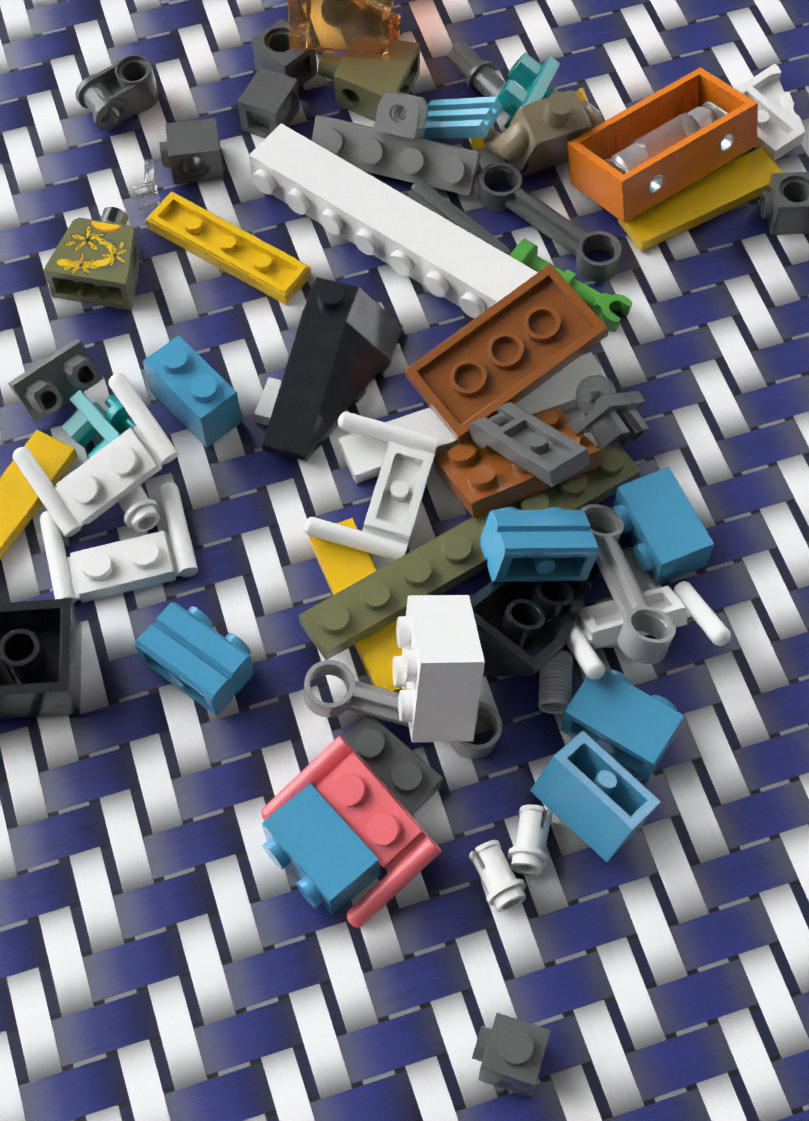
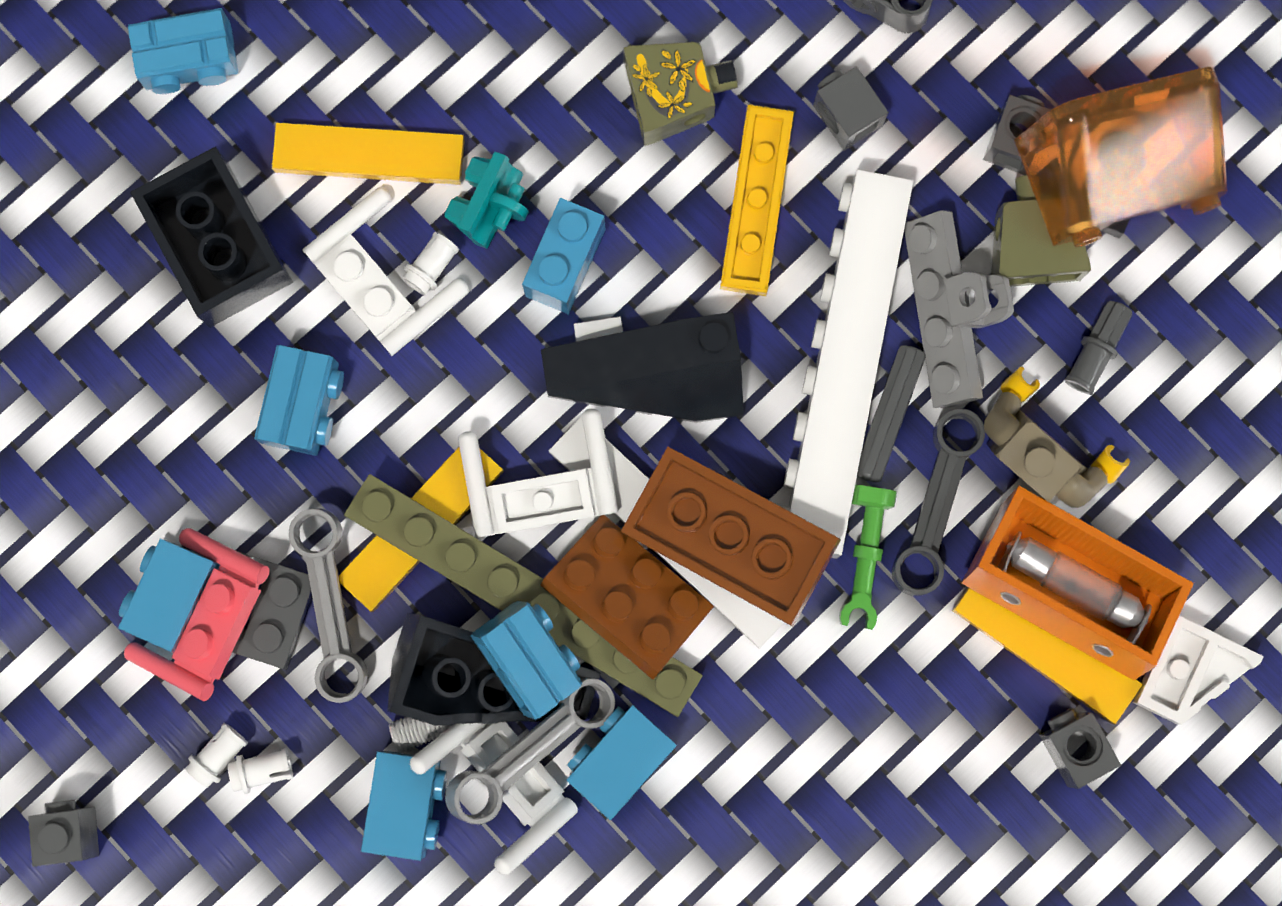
camera: 65 degrees right, 20 degrees up
dark grey hips [8,339,103,424] -> none
white plate [13,373,179,538] -> none
clear hand [132,159,161,211] -> none
dark grey brick [238,67,300,139] -> none
white brick [393,595,485,743] -> none
medium azure tile [422,96,503,139] -> none
dark grey plate [469,402,590,487] -> none
teal hips [496,53,560,129] -> none
dark azure brick [530,731,661,862] -> none
dark grey hips [568,375,649,450] -> none

